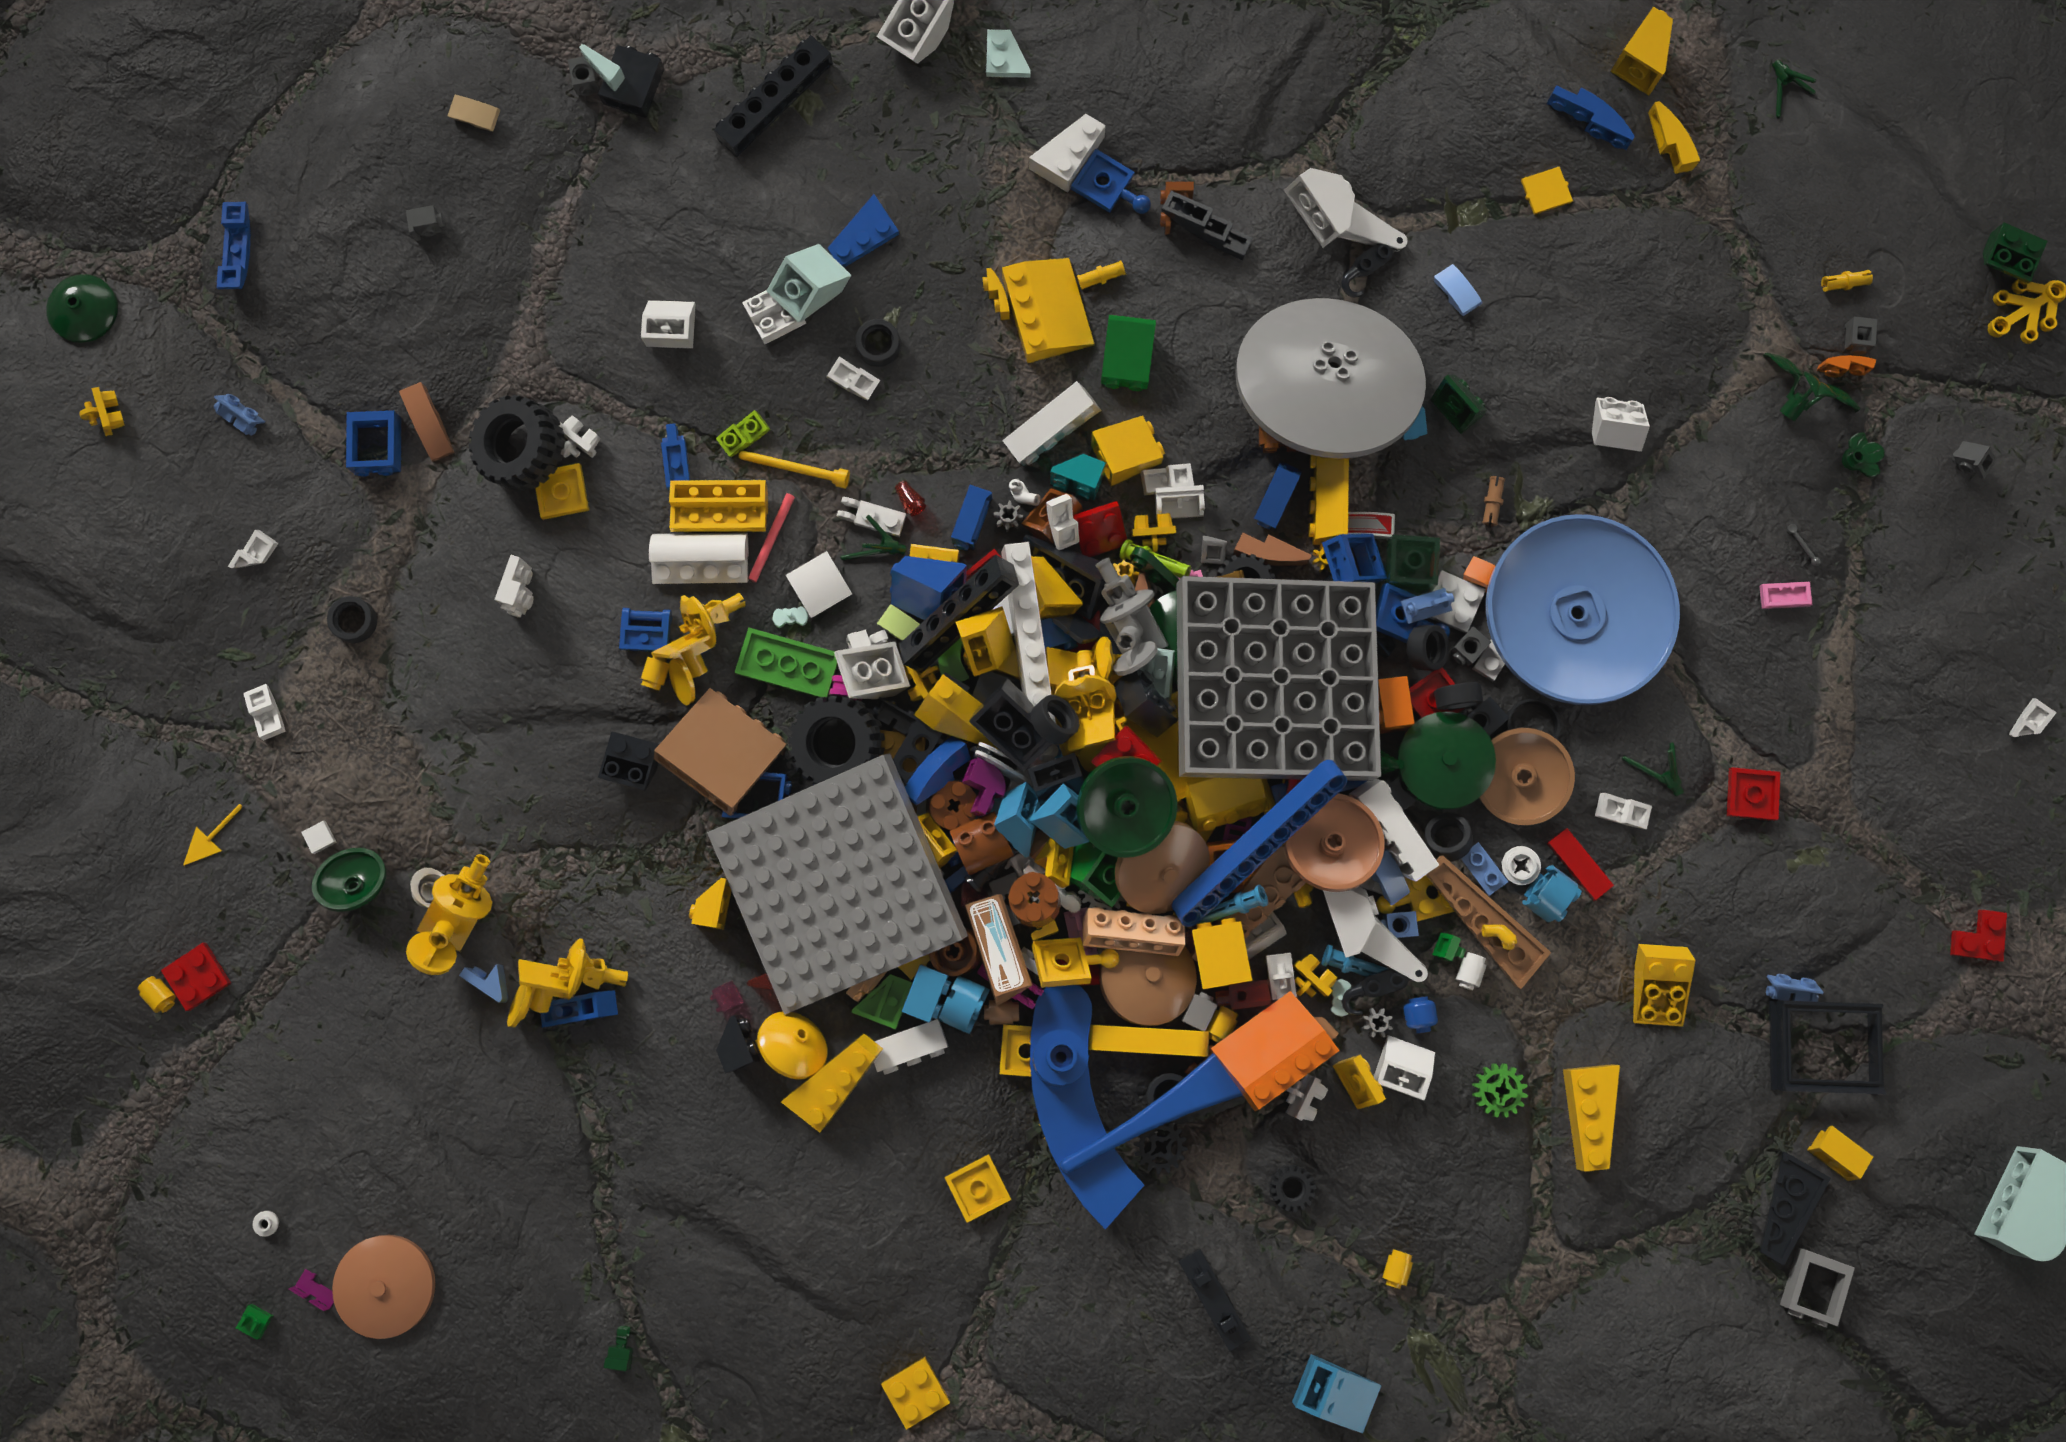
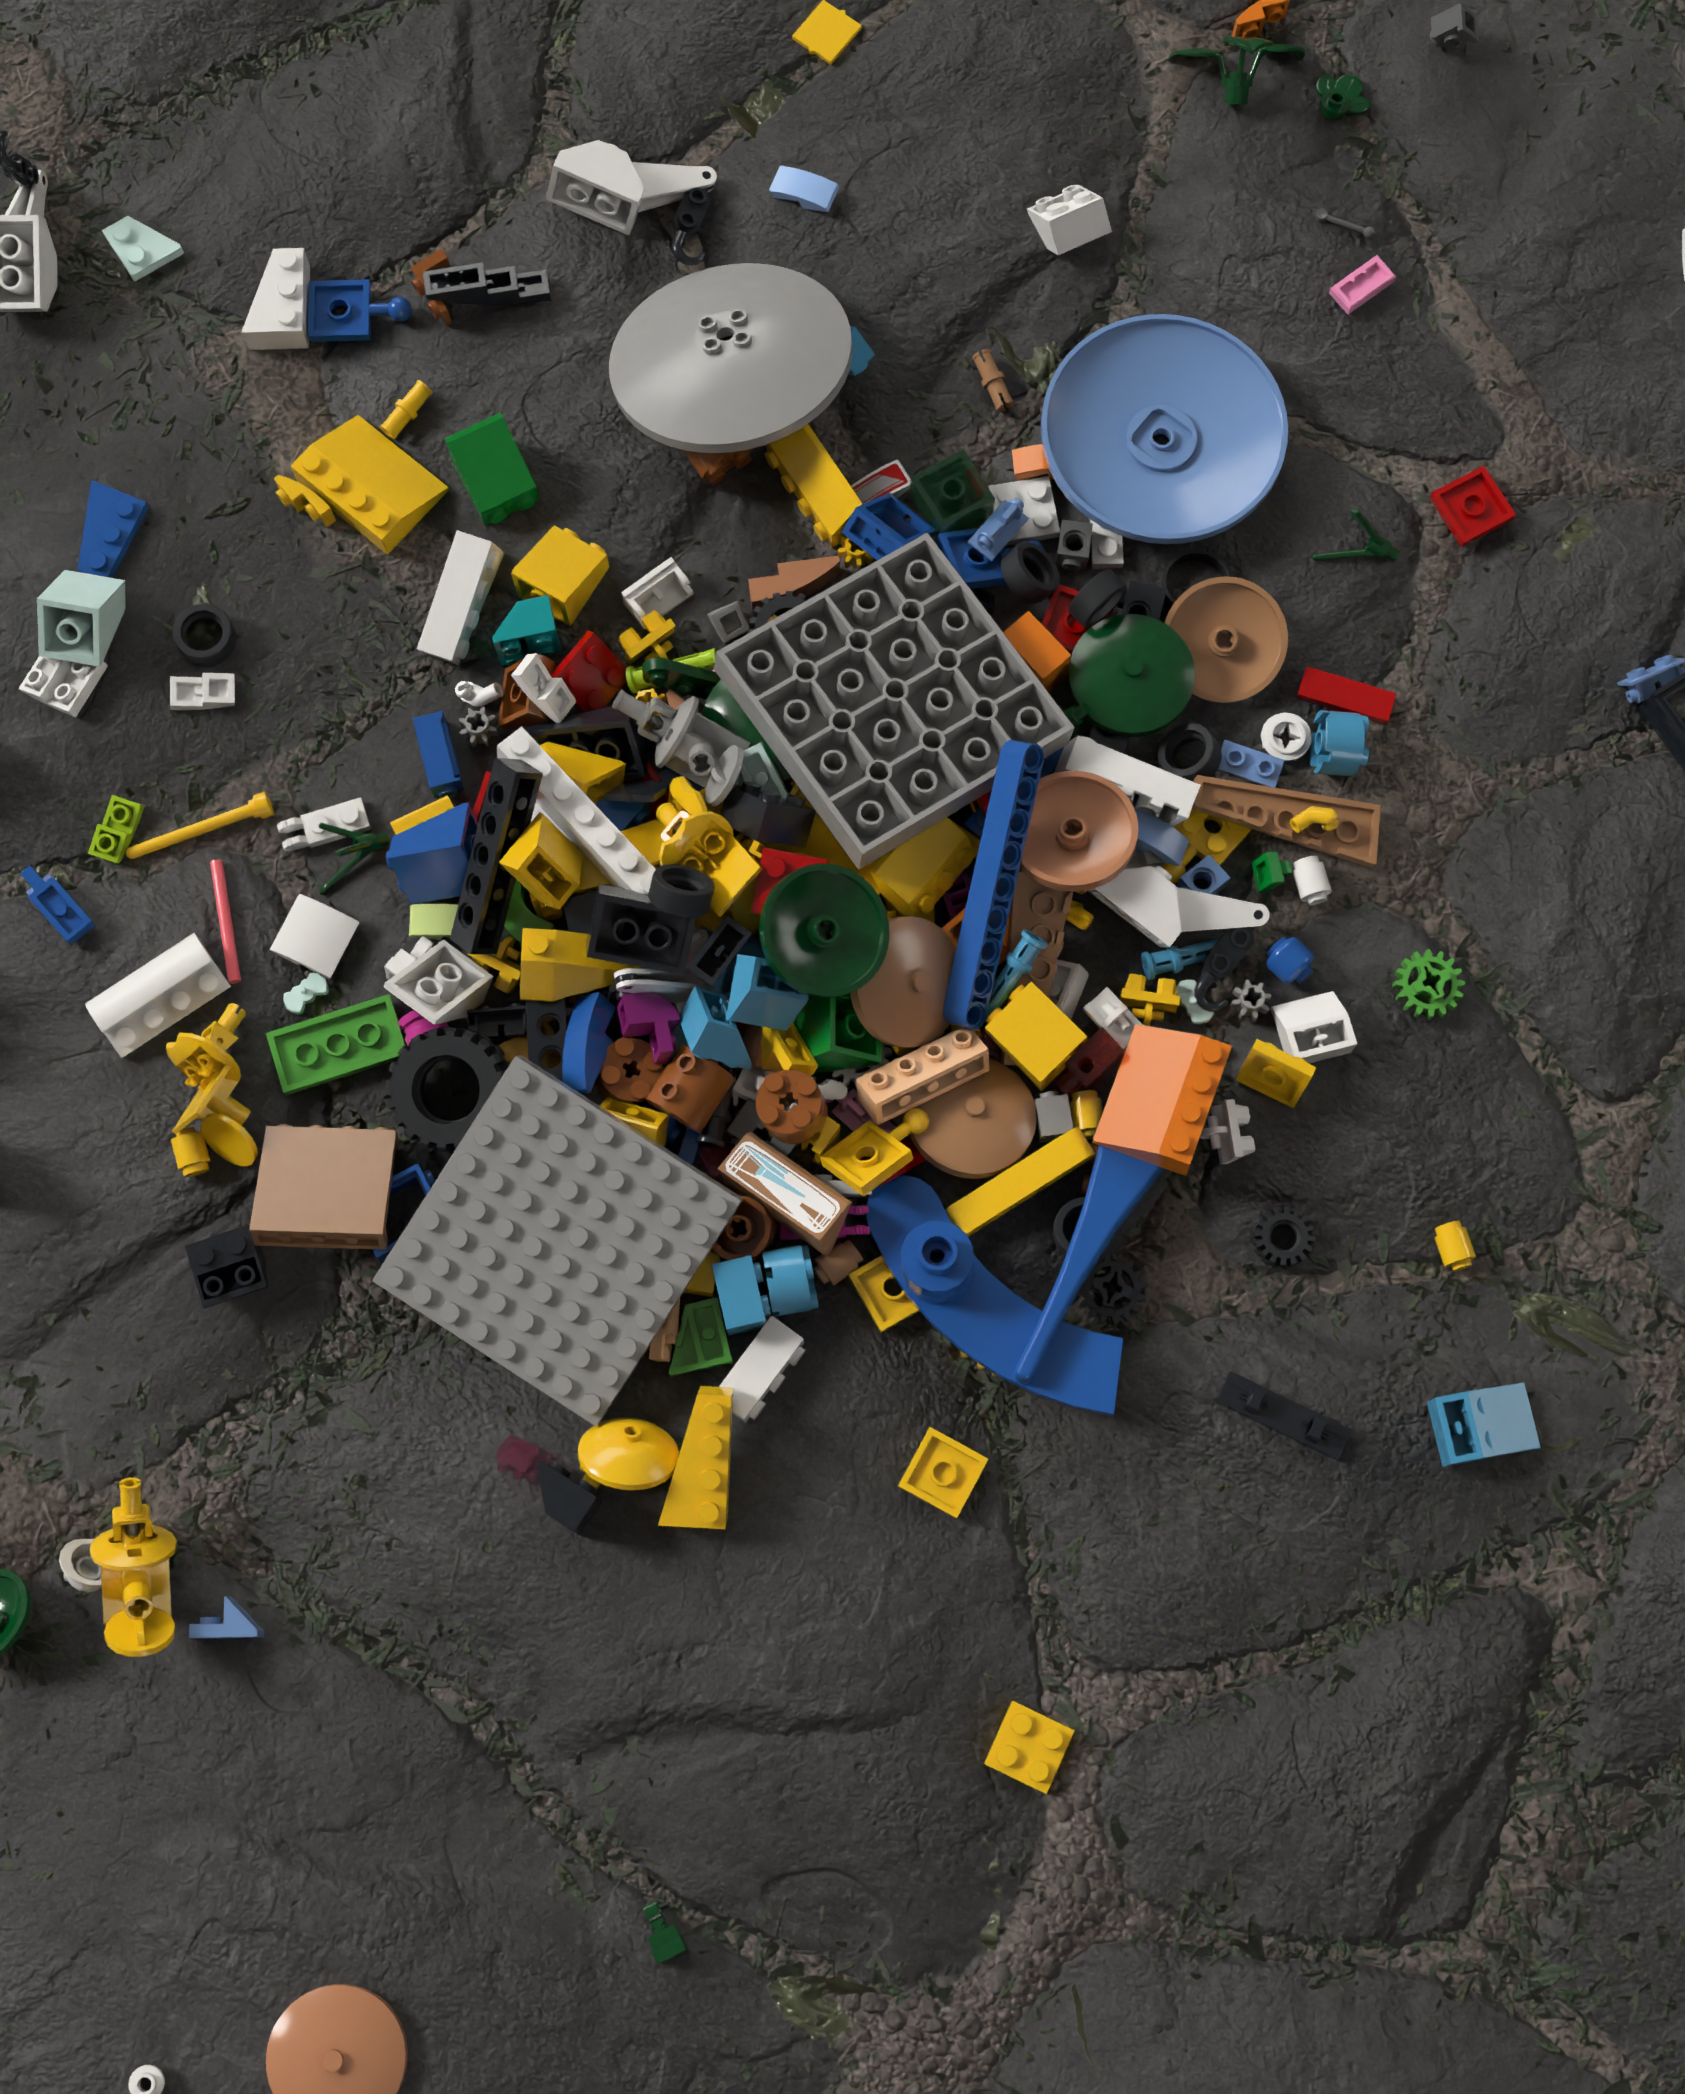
camera: 35 degrees left, 5 degrees down
yellow piece [507,938,628,1027] -> none
blue slope [540,990,618,1027] -> none
blue plate [619,608,672,652] -> none
yellow brick [669,480,768,532] -> none
yellow slope [689,878,732,930] -> none
clear red slope [747,973,774,990] -> none
clear red cone [894,481,926,516] -> none
white slope [1141,464,1194,495] -> none
blue slope [1254,461,1302,529] -> none
dark green slope [1430,375,1487,434] -> none
yellow wedge [1563,1064,1620,1172] -> none
white slope [1595,793,1652,829] -> none
yellow slope [1633,944,1696,1027] -> none

